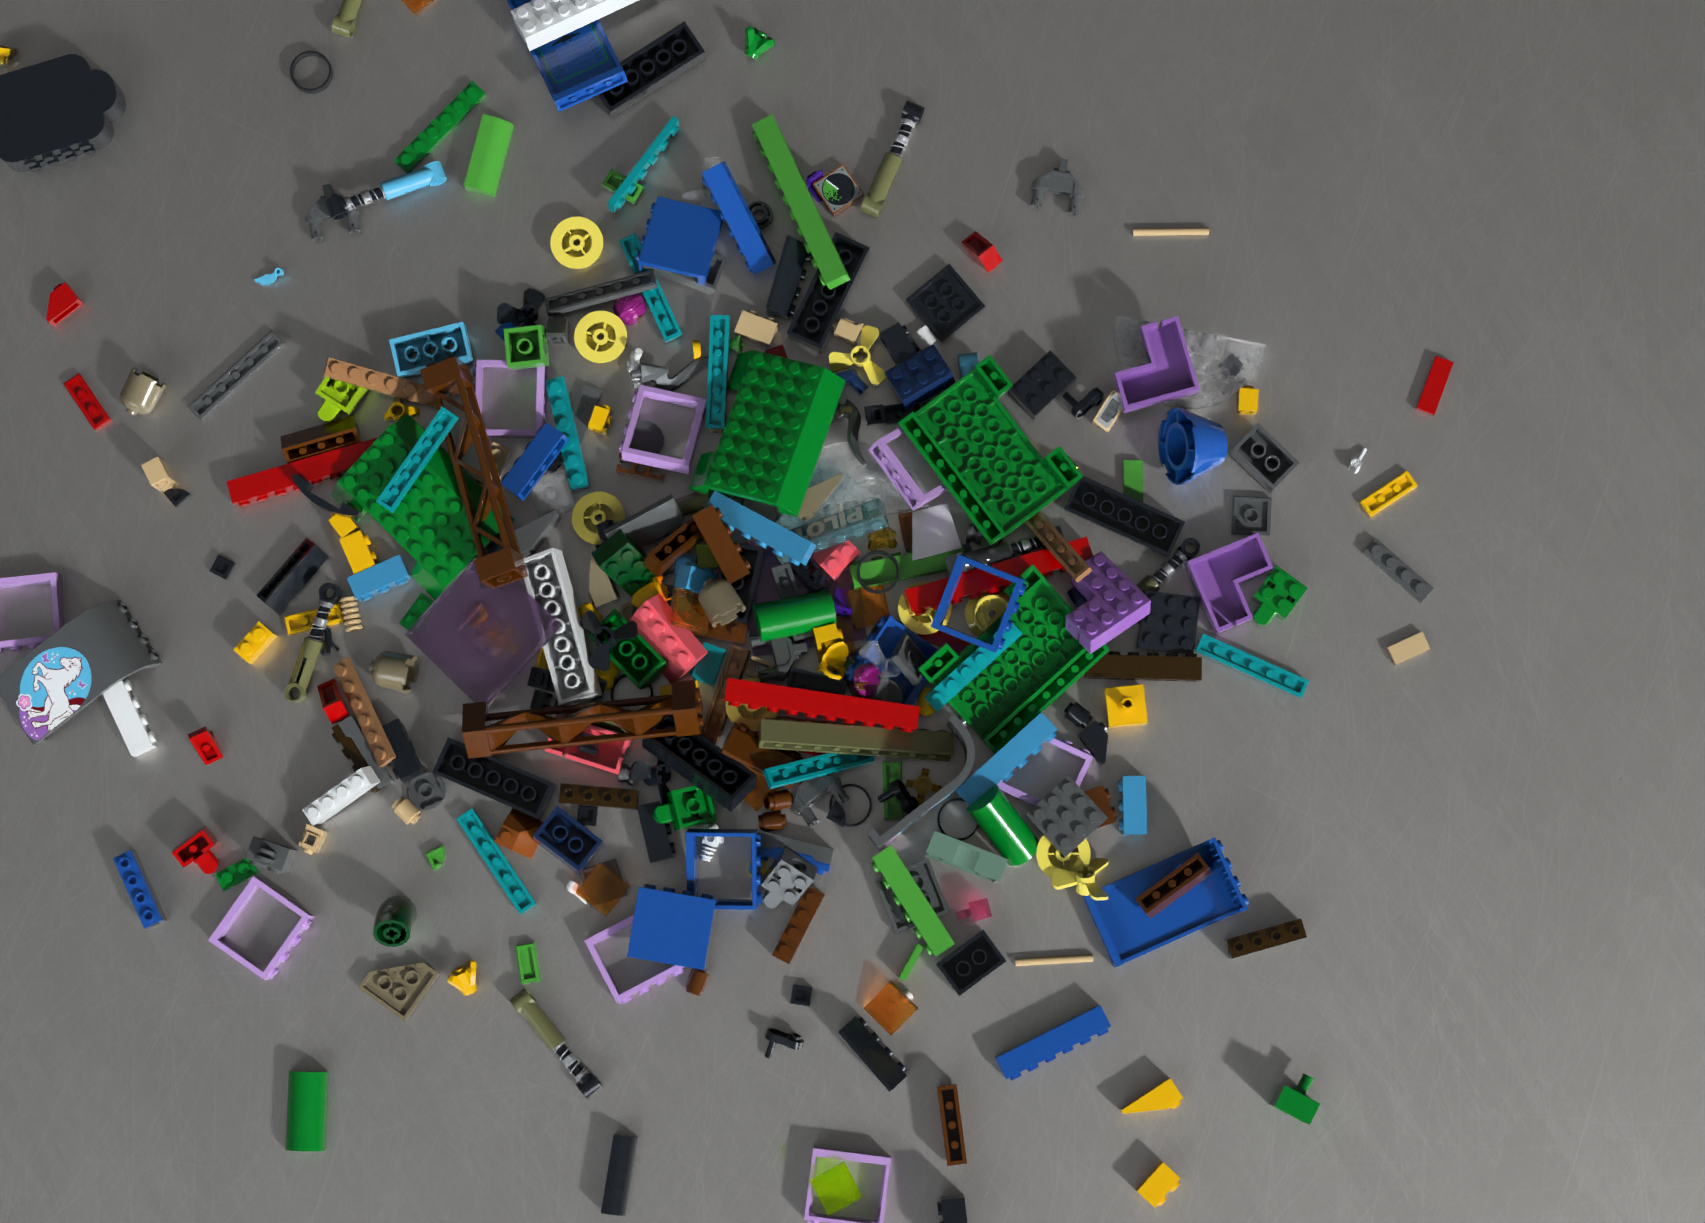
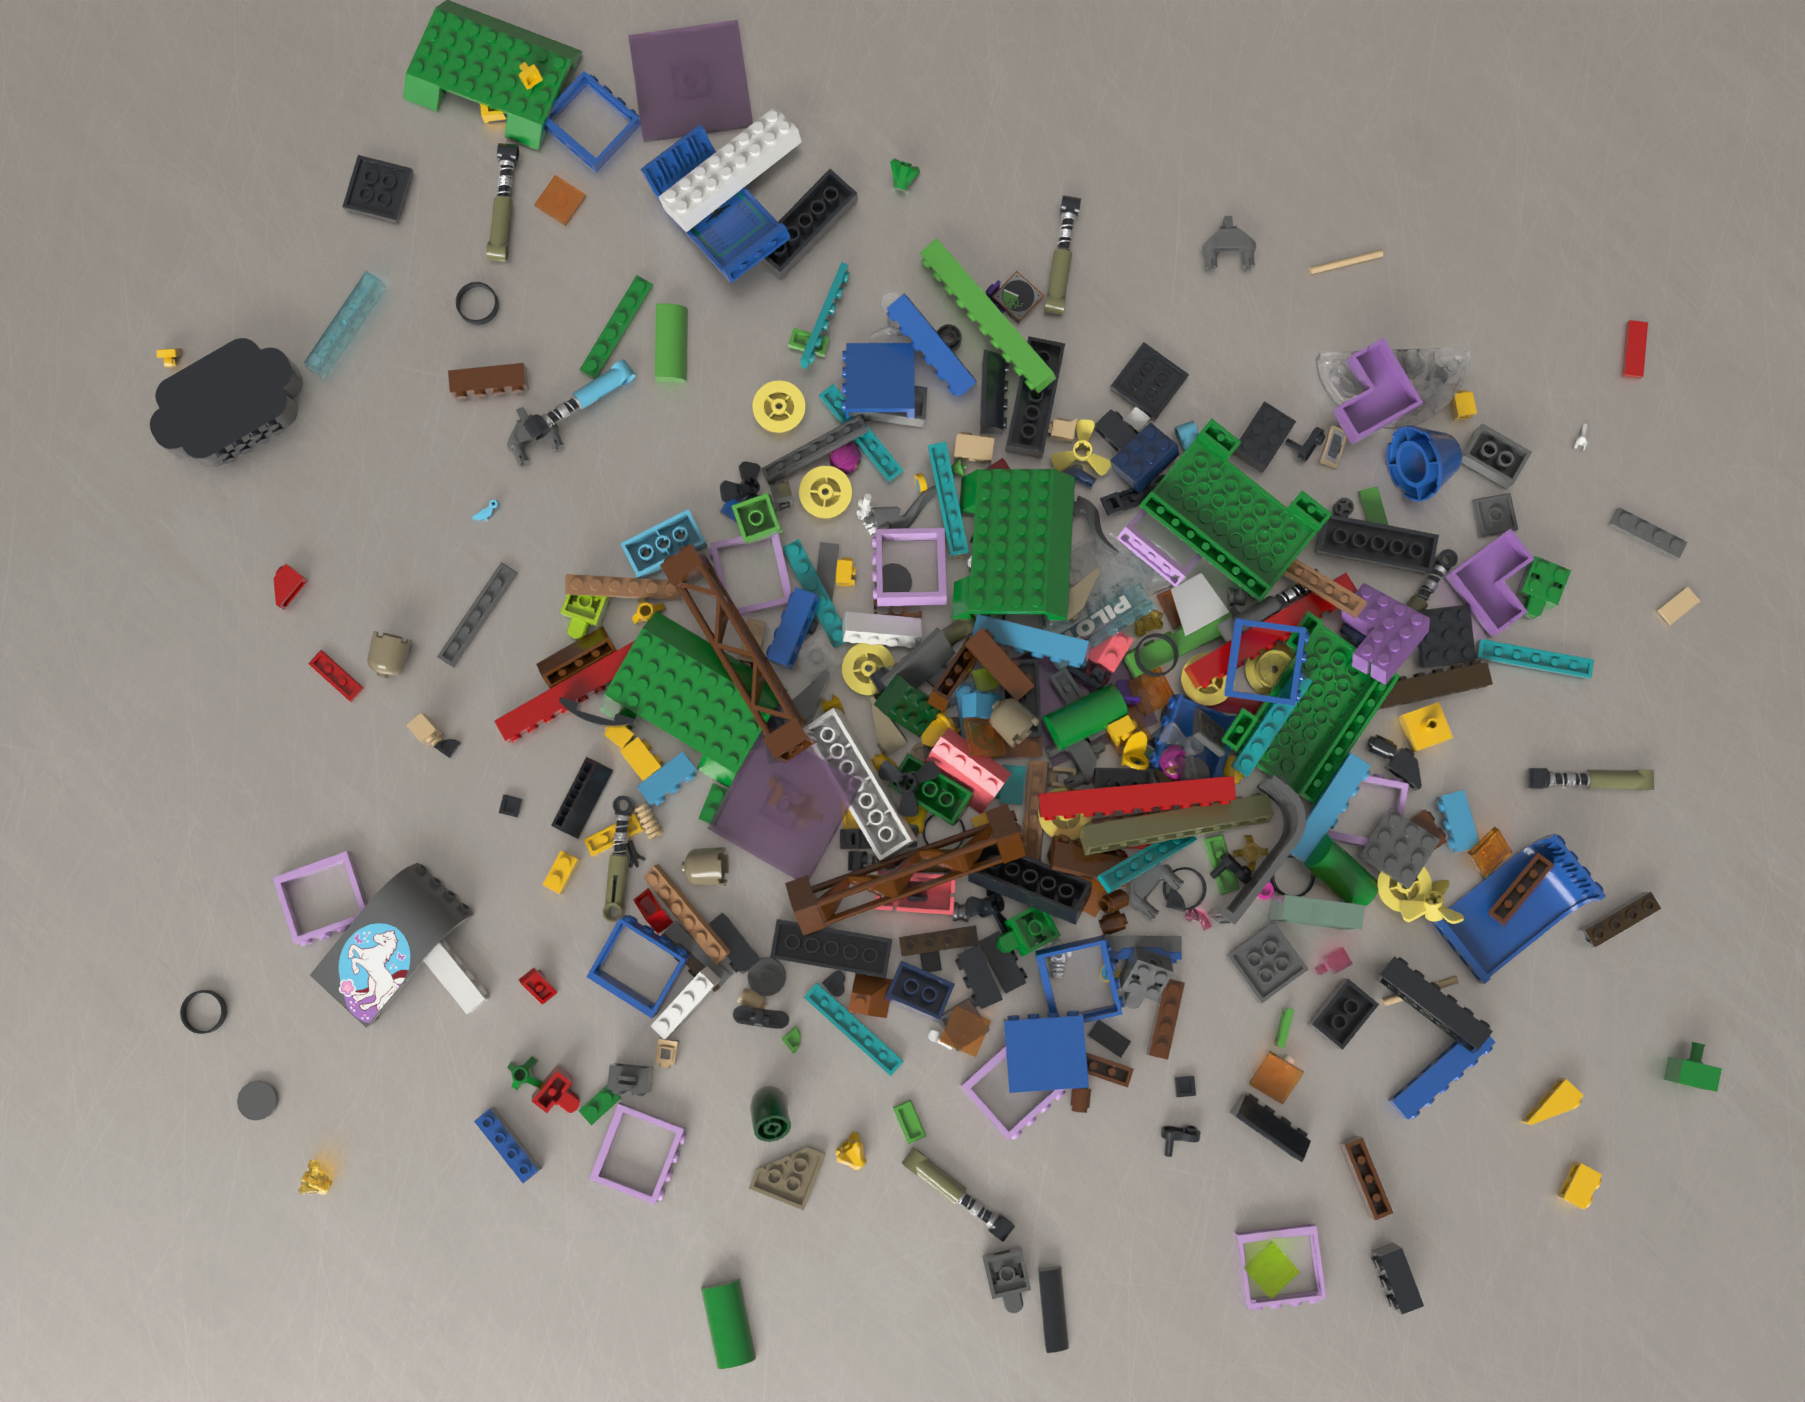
camera: 20 degrees left, 0 degrees up
teal plate [376,406,459,513] -> none
bright green brick [871,845,955,957] -> none
red slope [961,231,1002,272] -> none
yellow tile [1359,470,1418,518] -> none
none -> clear light blue brick [303,271,387,380]
none -> reddish brown brick [448,363,529,399]
none -> green rock [507,1056,542,1091]
none -> blue window [587,915,691,1018]
none -> black connector [733,1006,789,1029]
none -> yellow tile [821,695,845,714]
none -> black tile [822,971,846,997]
none -> white brick [842,612,922,648]
none -> black brick [955,945,1003,1009]
none -> dark grey brick [982,1247,1031,1313]
none -> reddish brown brick [1086,1052,1134,1088]
none -> black tile [1088,1020,1131,1058]
none -> clear pink arm [1185,908,1212,931]
none -> dark pink tile [1257,881,1275,900]
none -> dark grey wheel [1332,498,1354,517]
none -> black brick [1376,956,1493,1054]
none -> clear orange tile [1467,826,1512,879]
none -> piece [1528,768,1654,790]

